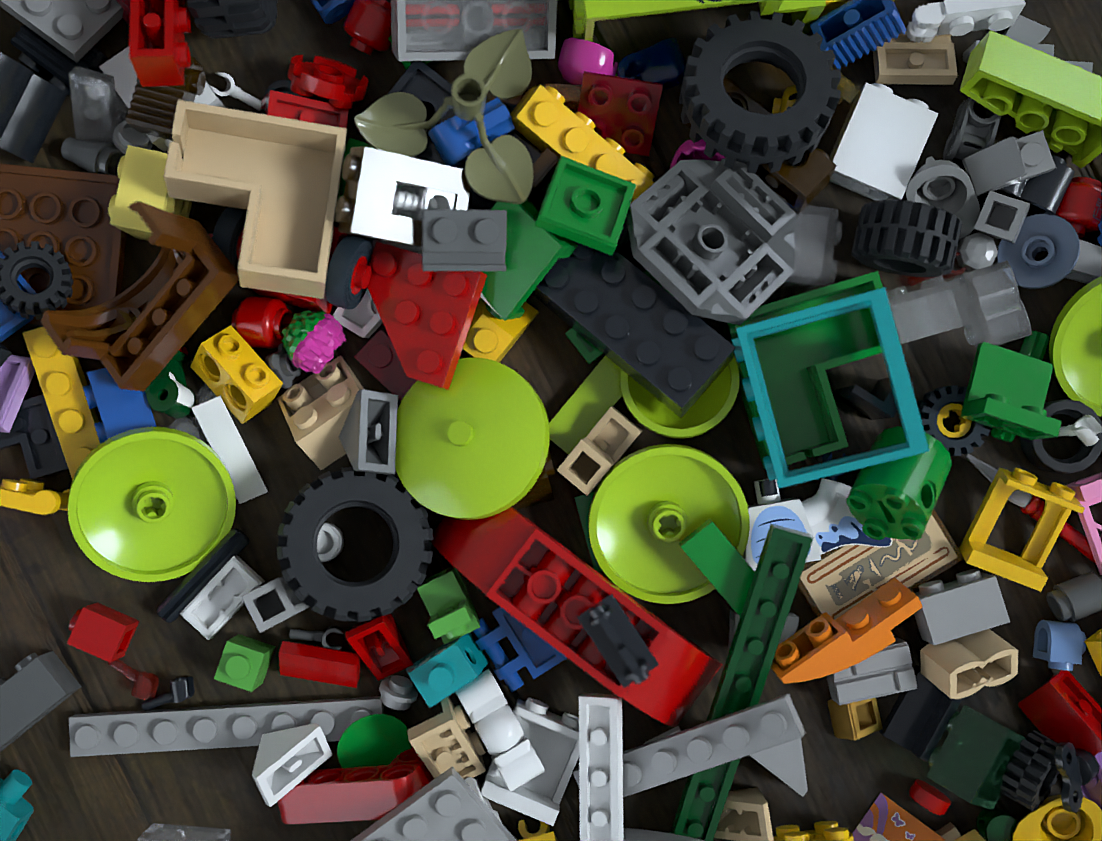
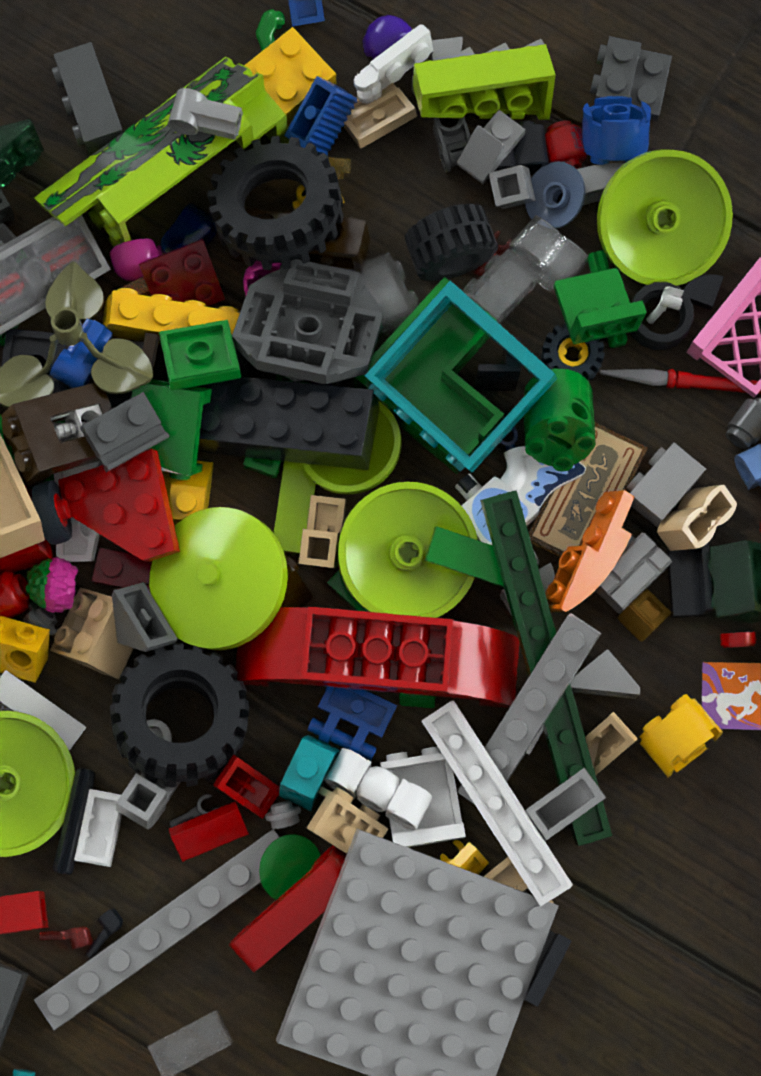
camera: 30 degrees left, 10 degrees down
bright green brick [214,634,276,692] -> none
white slope [252,723,333,807] -> none
bright green brick [417,565,480,644] -> none
black hinge [577,594,659,688] -> none
white brick [830,82,939,201] -> none
light grey piece [906,156,981,240] -> none
light grey tile [956,232,998,273] -> none
yellow panel [959,467,1085,592] -> none

